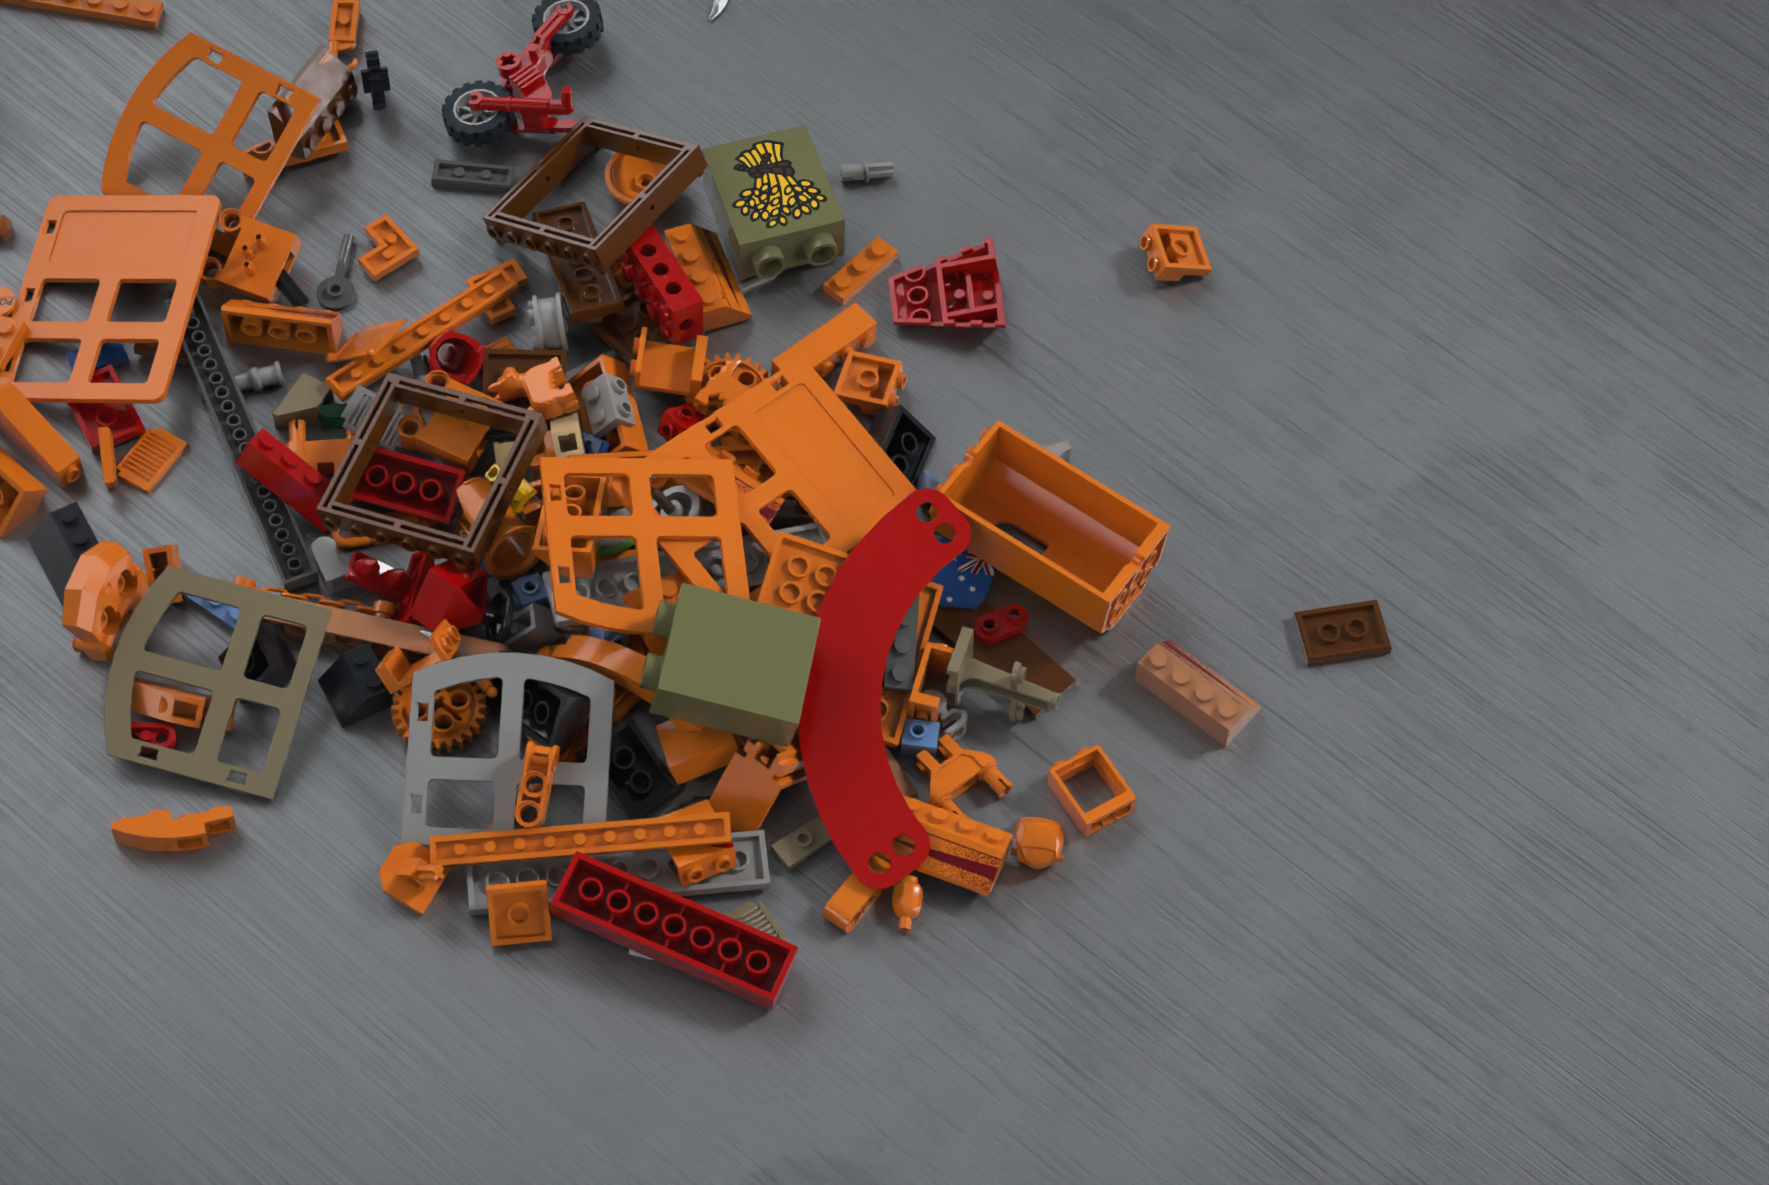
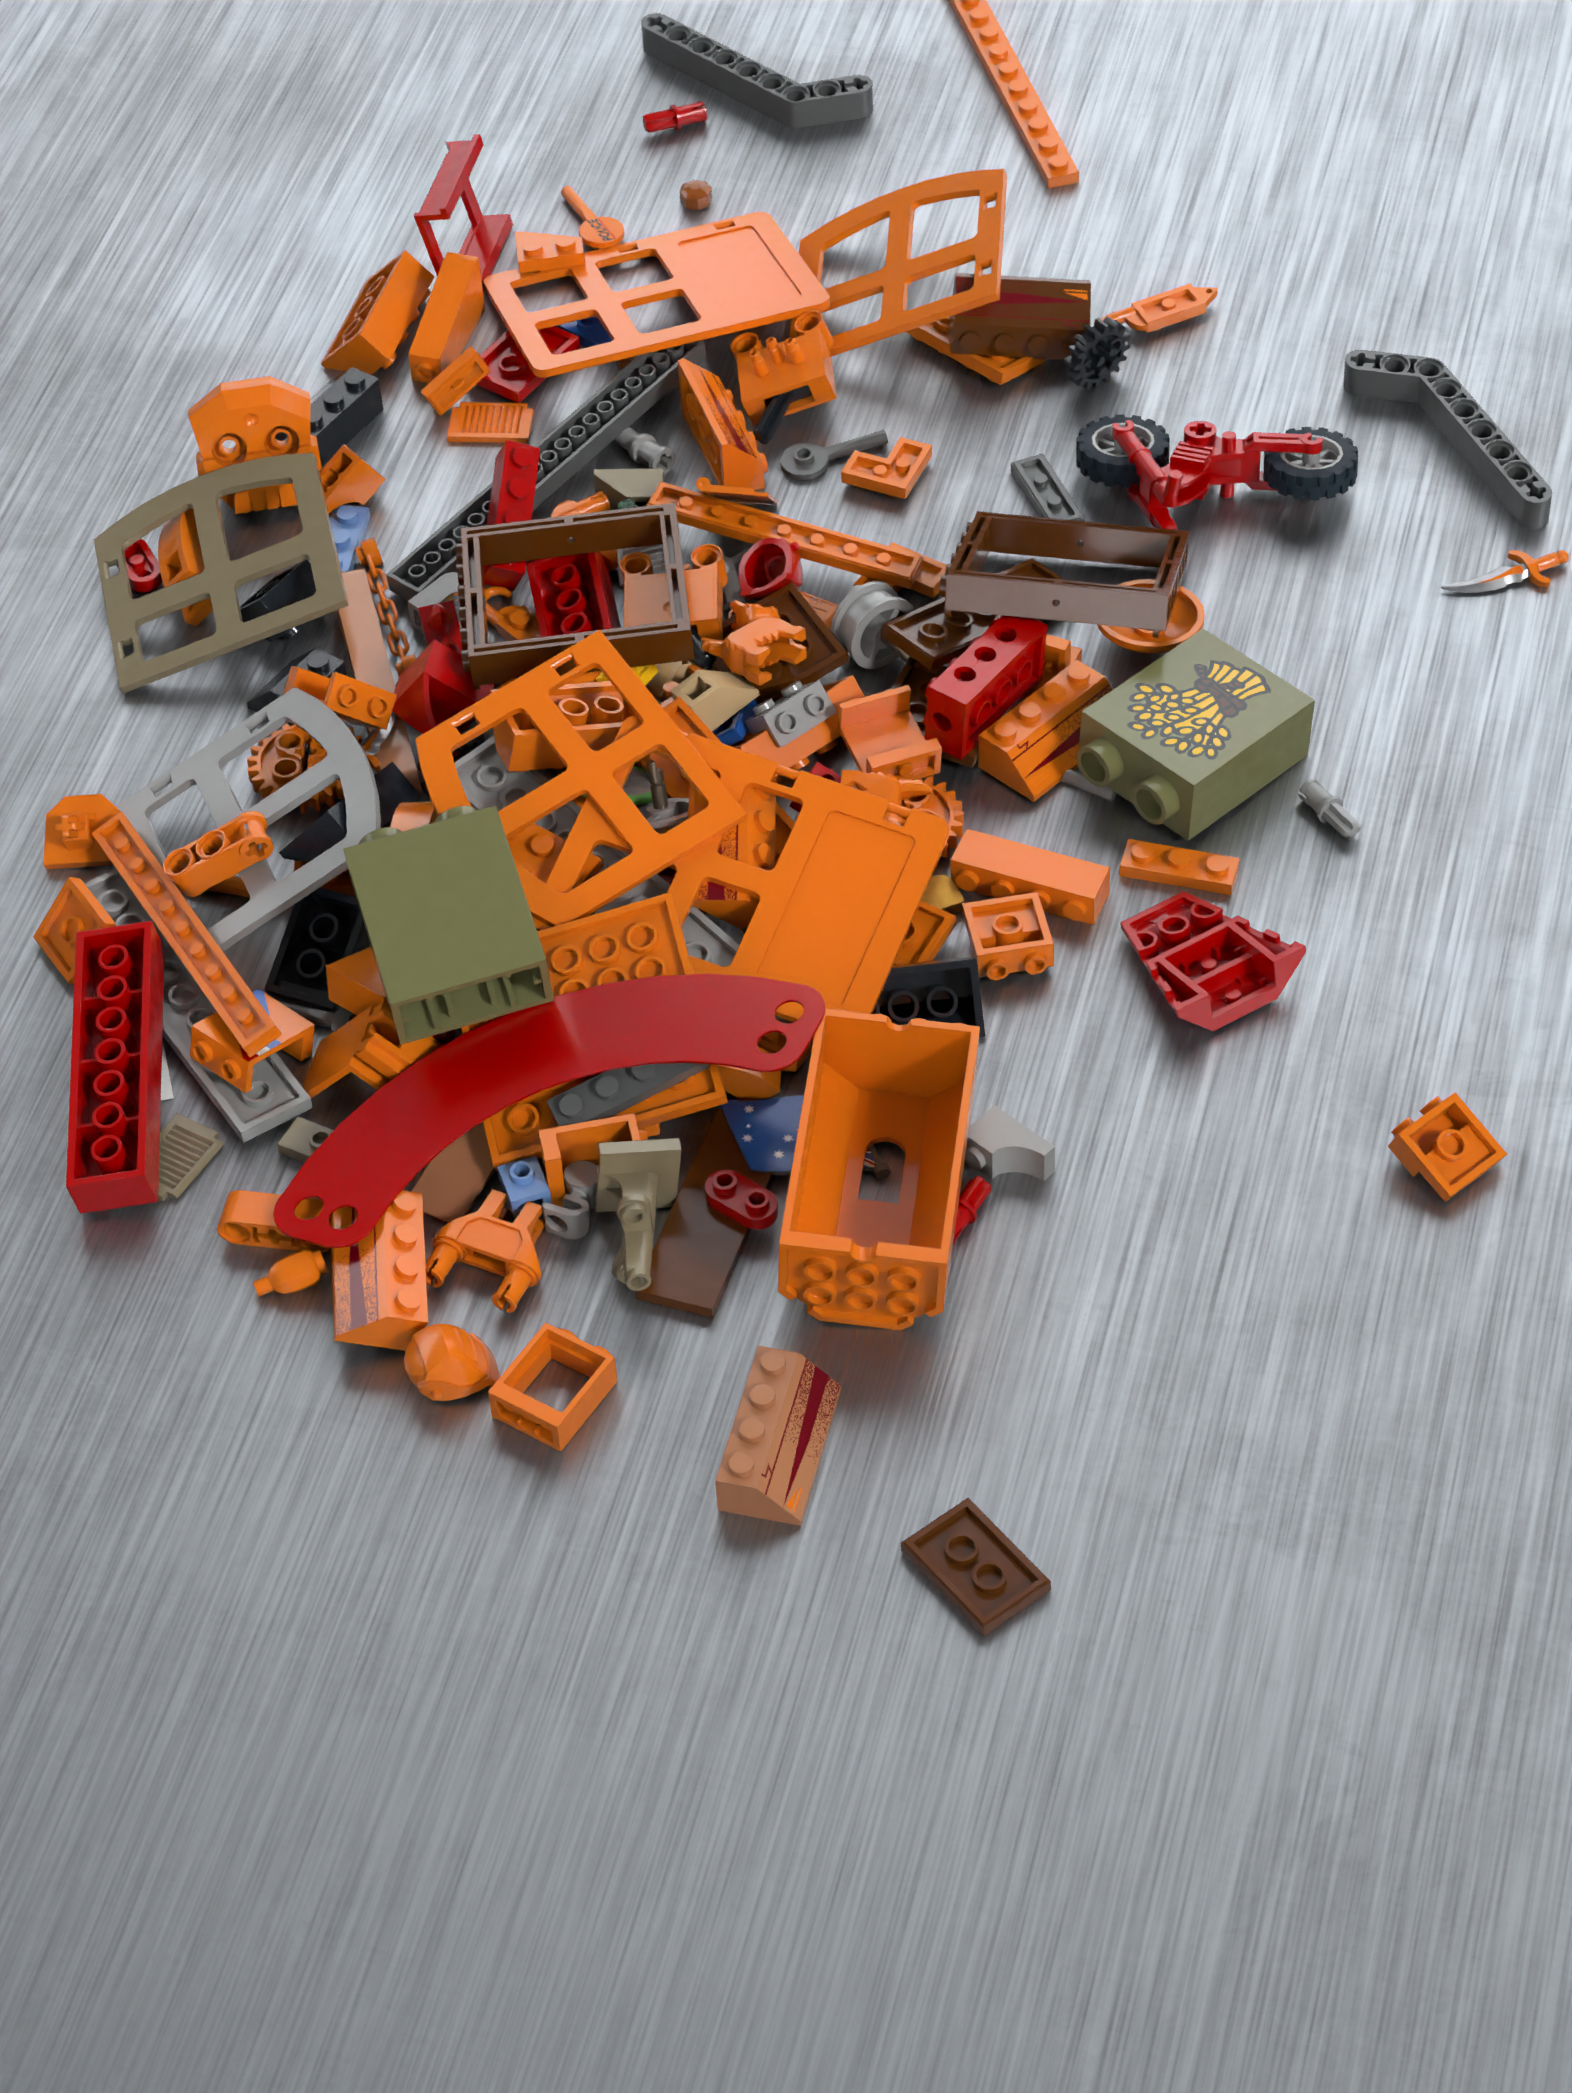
camera: 70 degrees right, 10 degrees down
orange slope [110,806,237,851] -> none

